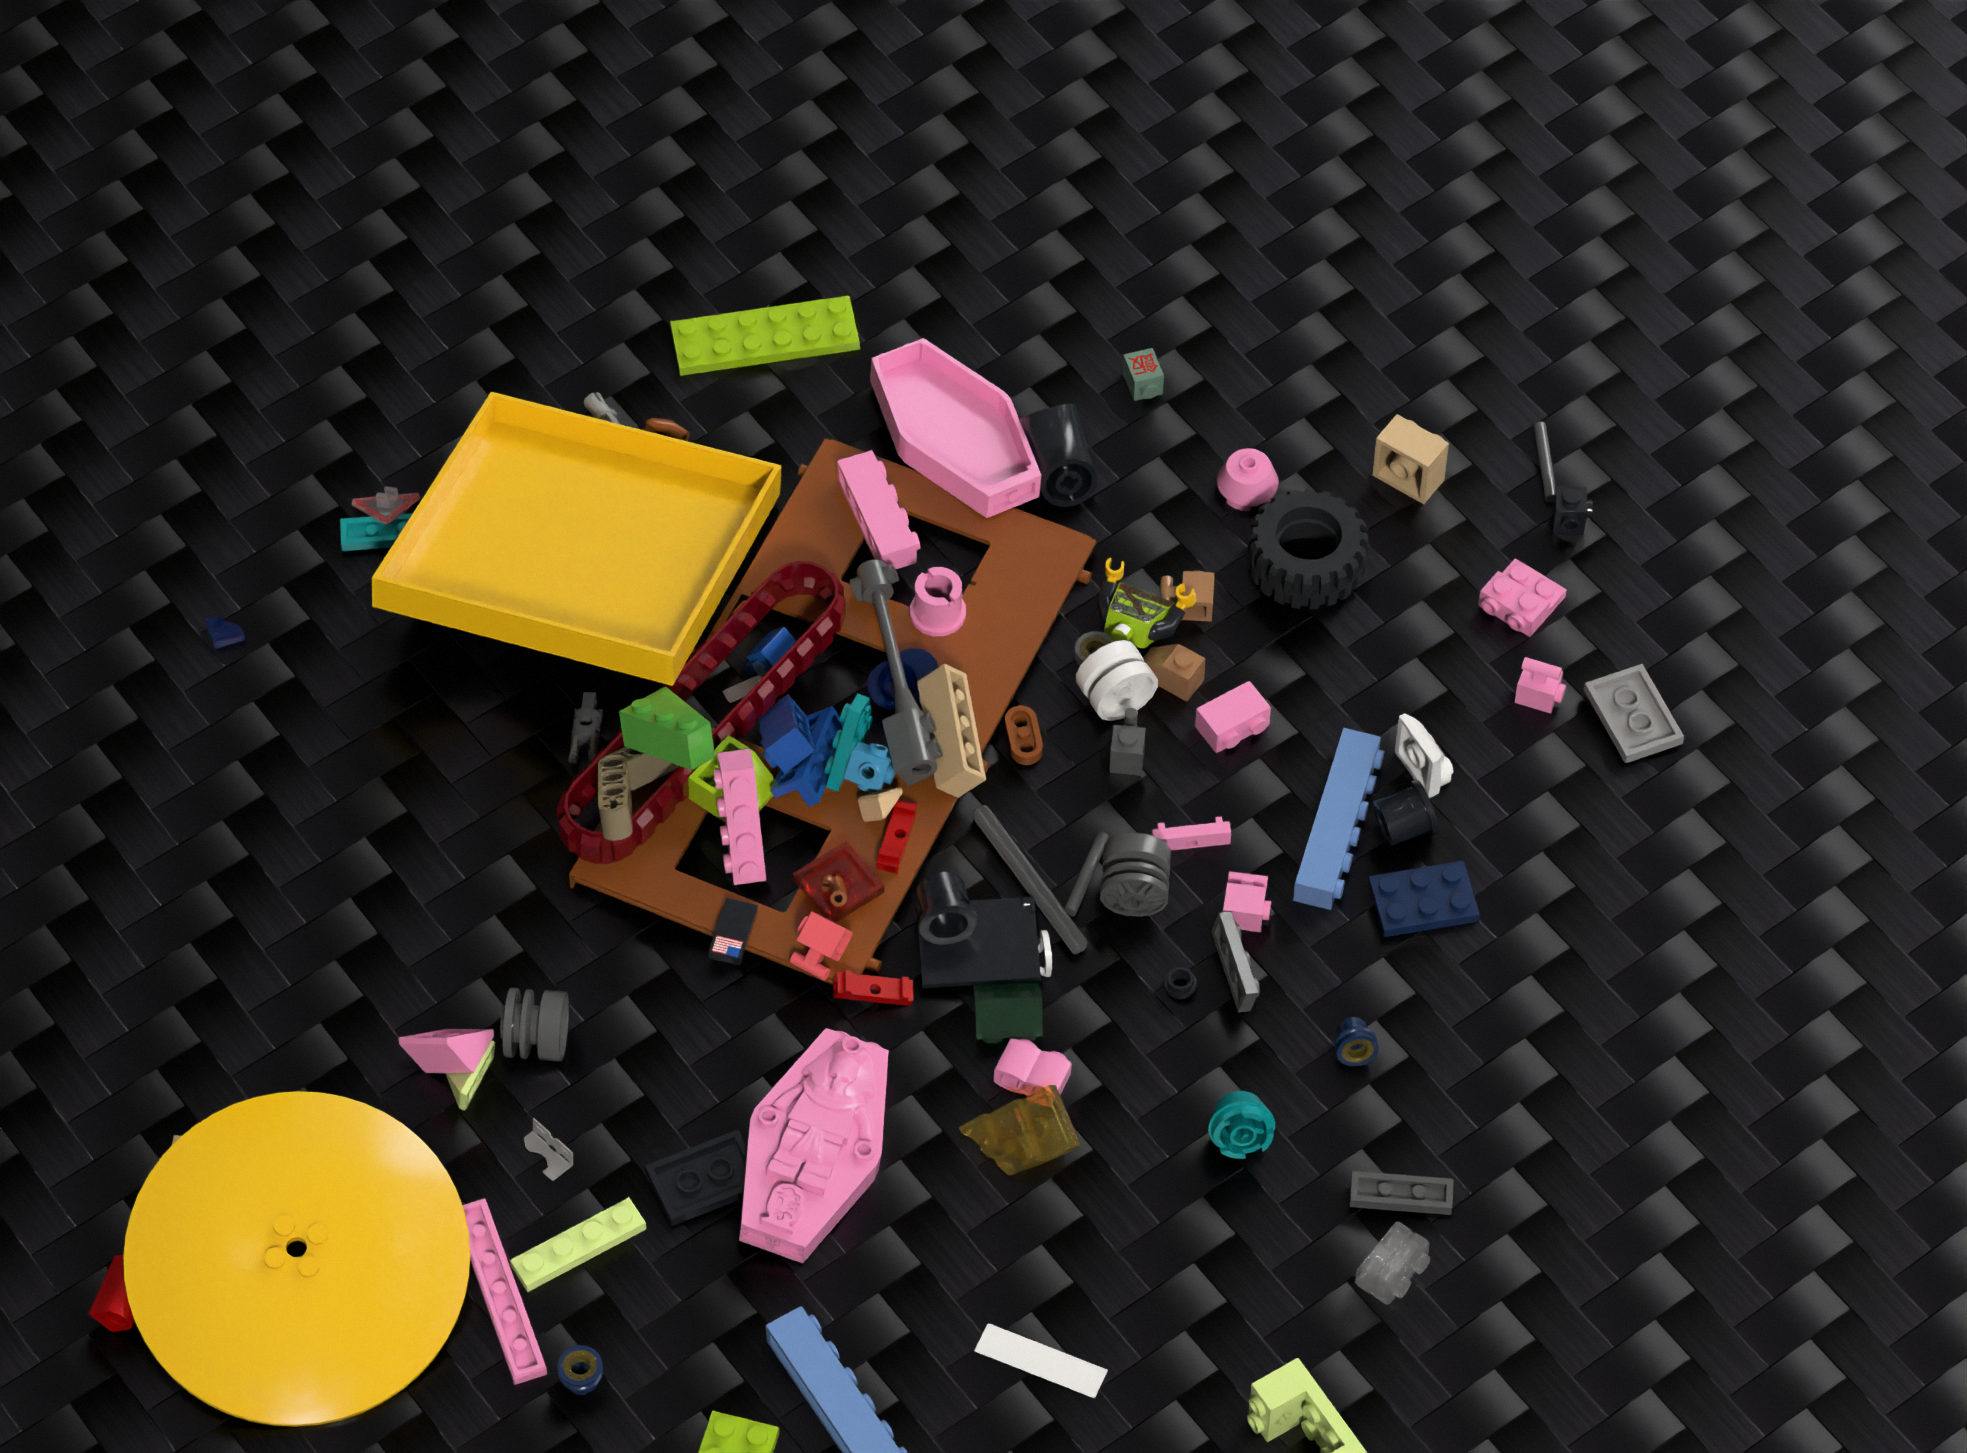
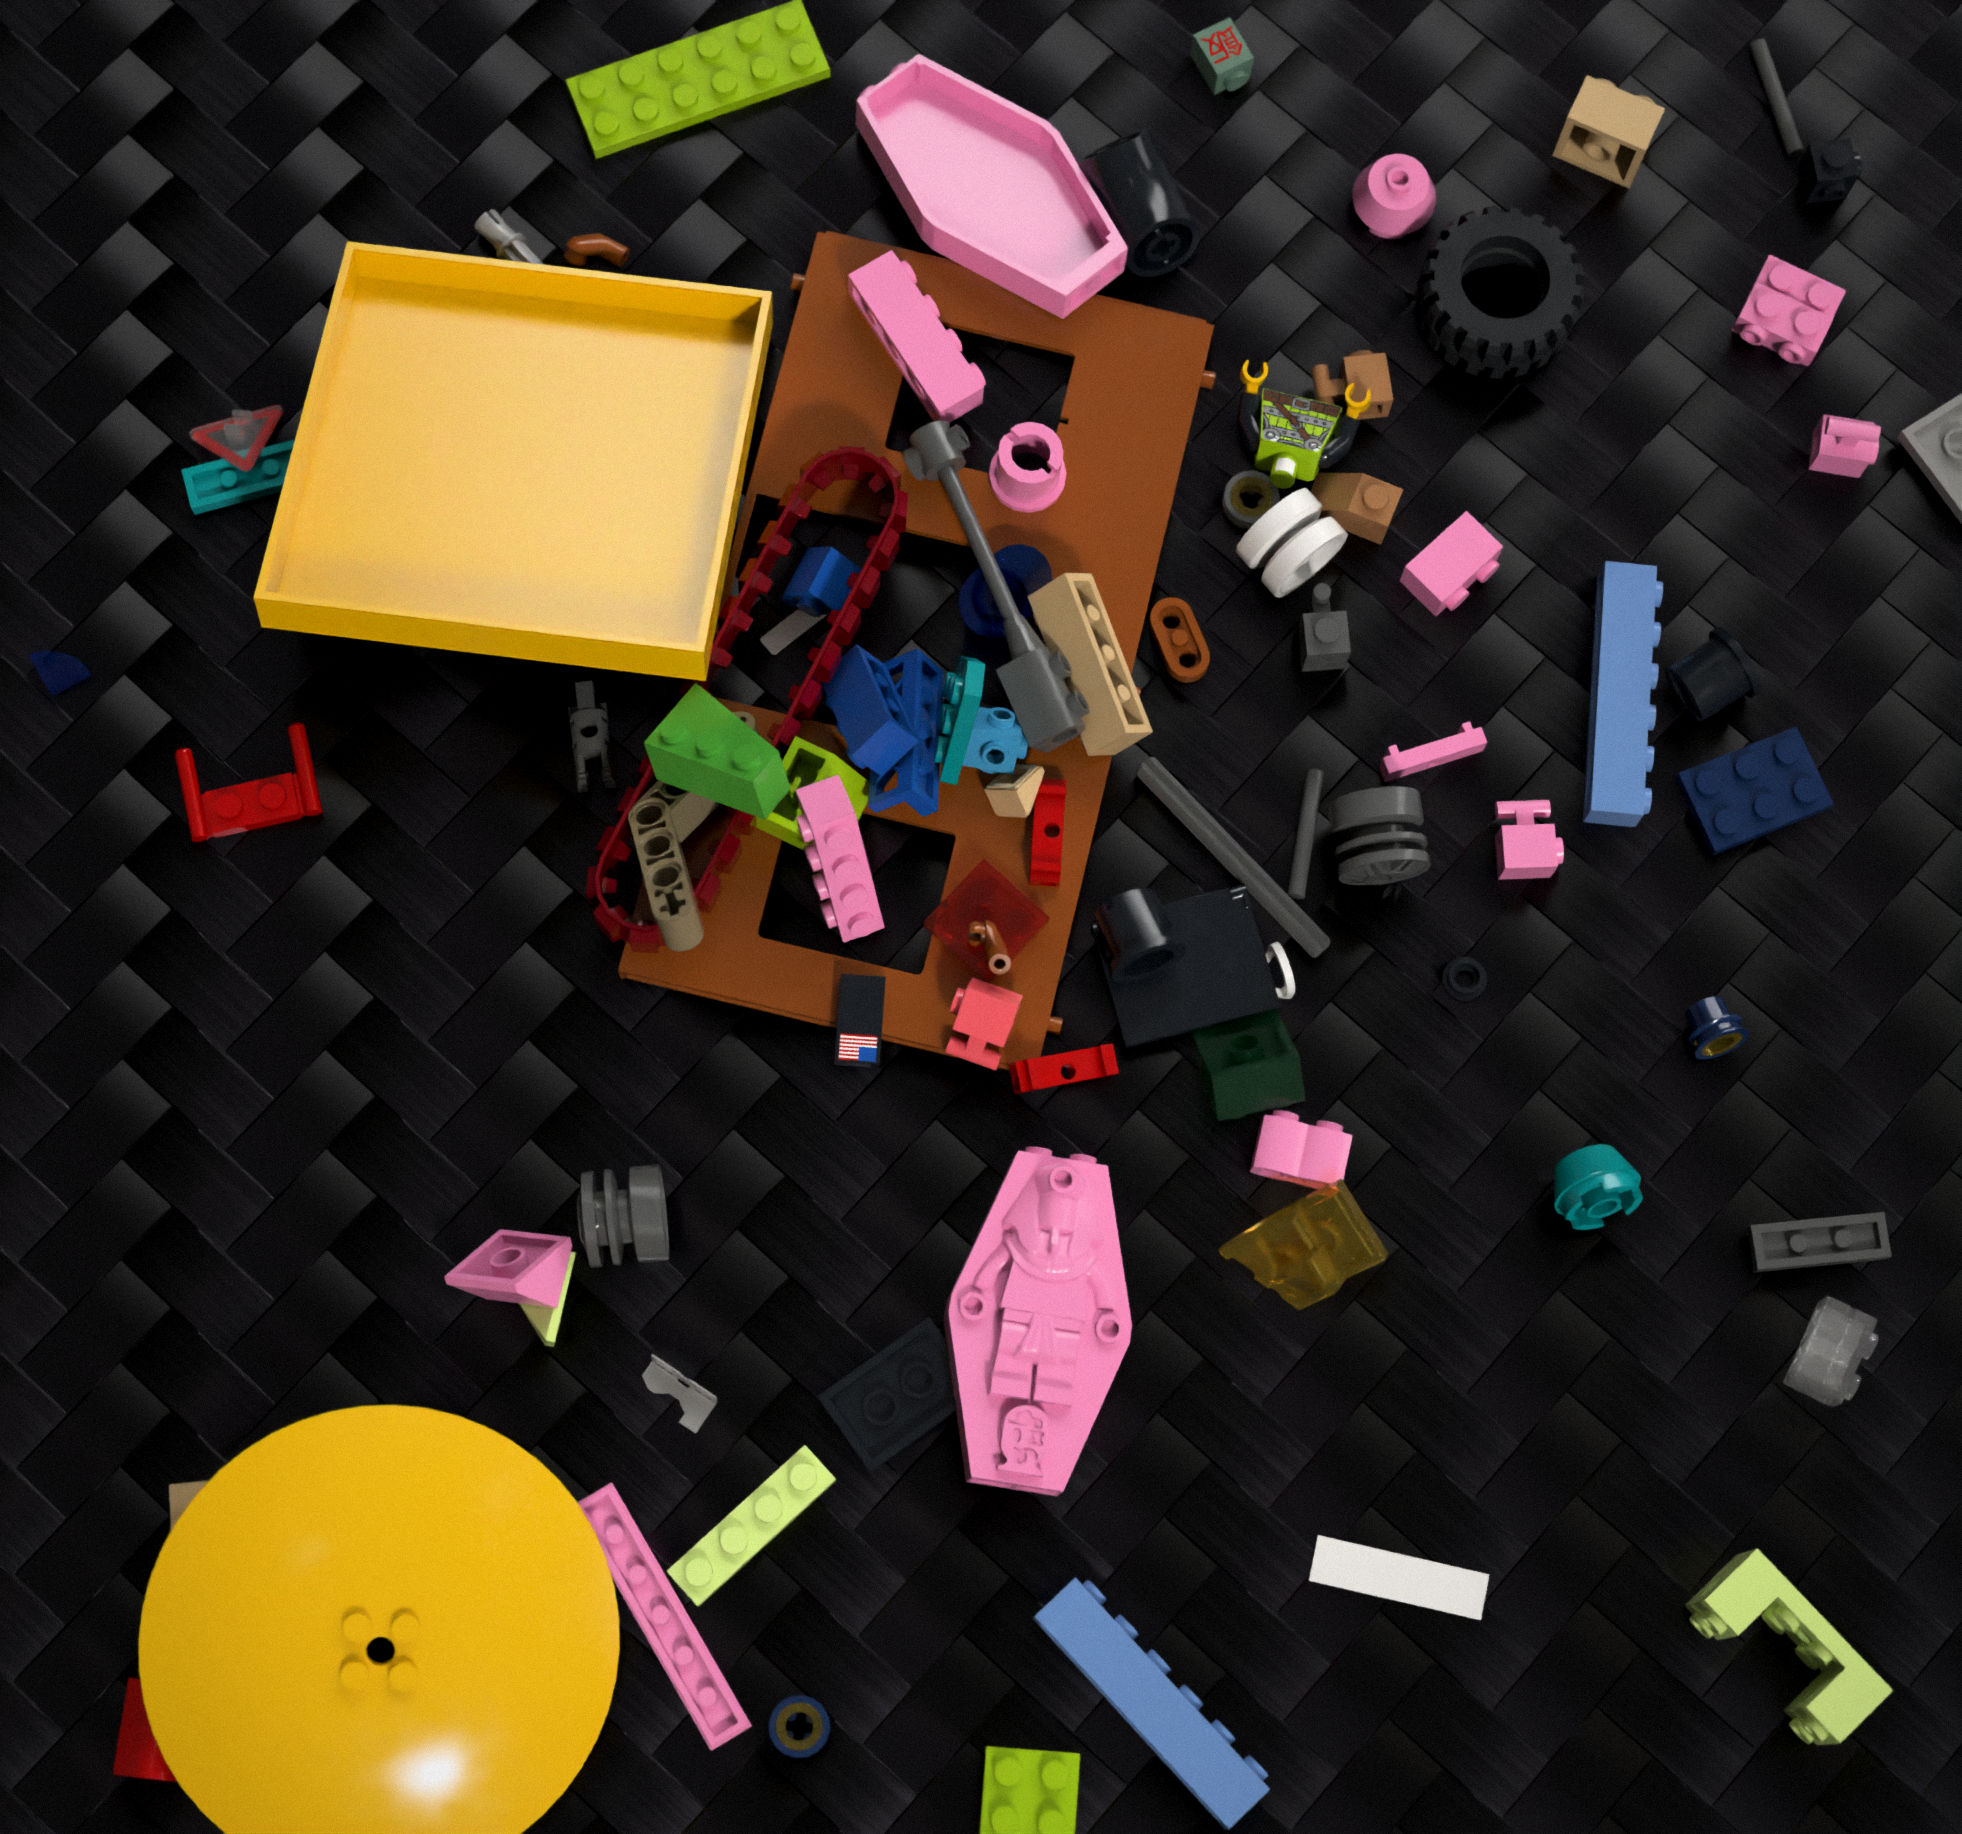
camera: 15 degrees left, 20 degrees up
dark grey plate [1211,911,1260,1012] -> none
white slope [1395,713,1453,798] -> none
none -> red plate [175,722,323,842]

